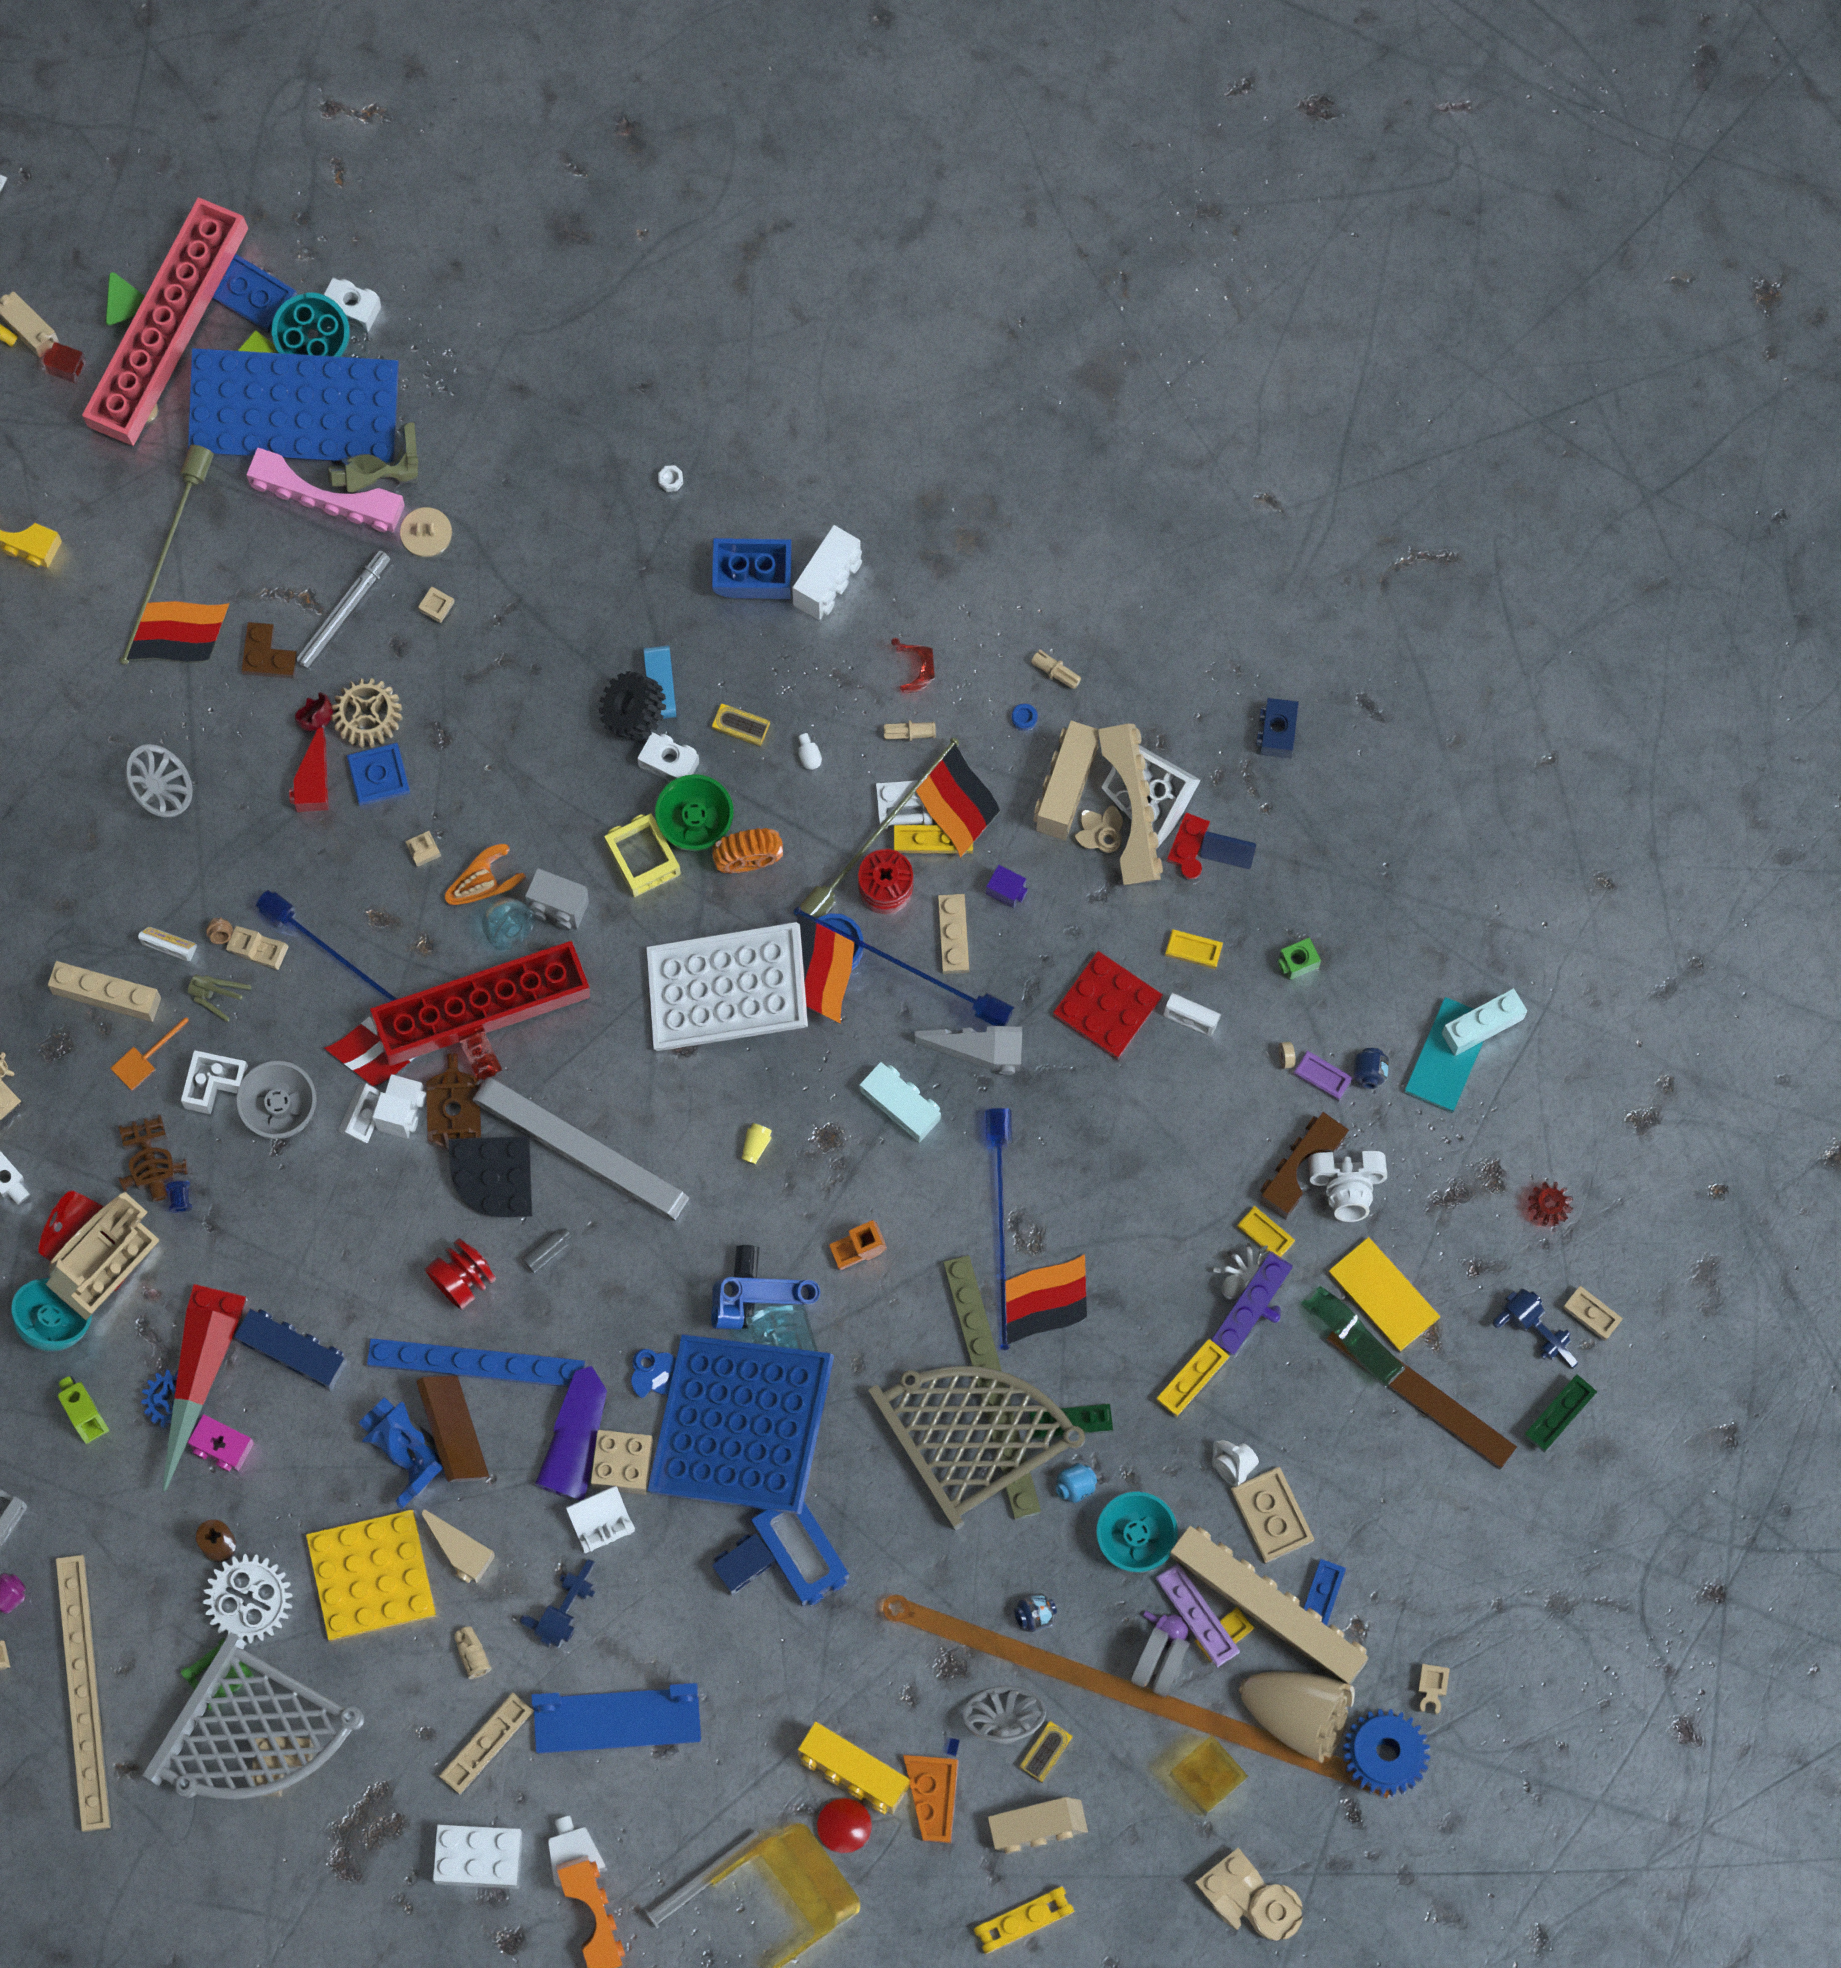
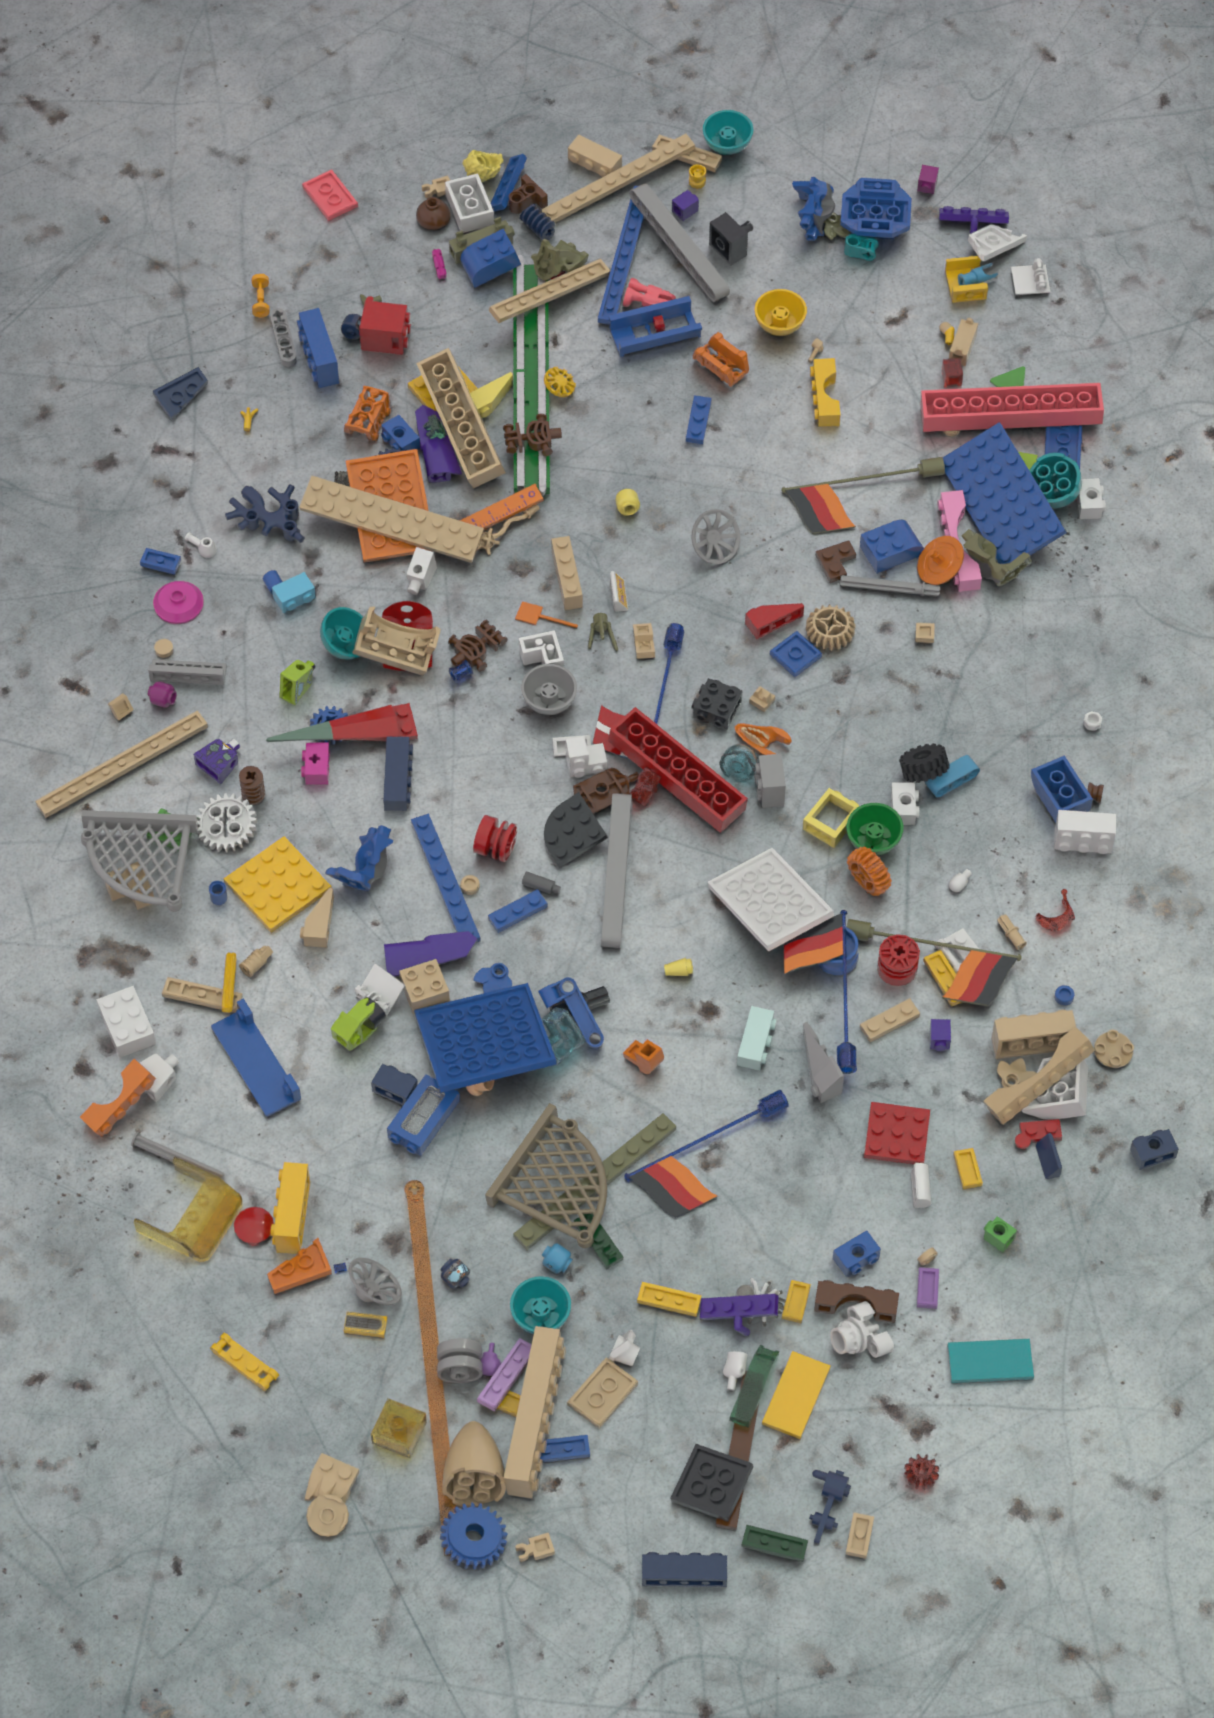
camera: 65 degrees right, 15 degrees down
medium nougat plate [206,917,233,944] -> none
dark red hair [295,692,333,732] -> none
tan piece [400,507,452,557] -> none
reddish brown tile [416,1376,489,1483] -> none
dark blue piece [520,1559,596,1648] -> none
tile [712,703,770,747] -> none
tan wedge [988,1797,1088,1854] -> none
tan axle [1031,649,1081,689] -> none
dark blue head [1353,1048,1389,1089] -> none
light aqua brick [1442,989,1527,1056] -> none
none -> dark purple torso [193,739,240,785]
none -> blue beam [209,881,228,905]
none -> yellow axle [222,952,237,1013]
none -> lime piece [330,997,386,1051]
none -> tan tile [460,875,480,895]
none -> blue plate [488,889,548,933]
none -> light yellow head [615,489,640,516]
none -> dark blue brick [642,1552,727,1587]
none -> black plate [670,1444,754,1522]
none -> black brick [691,678,743,729]
none -> white piece [723,1351,748,1391]
none -> blue brick [832,1230,881,1277]
none -> blue brick [860,519,924,574]
none -> orange piece [917,536,964,585]
none -> reddish brown wheel [1087,782,1104,803]
none -> tan dish [1094,1029,1134,1068]

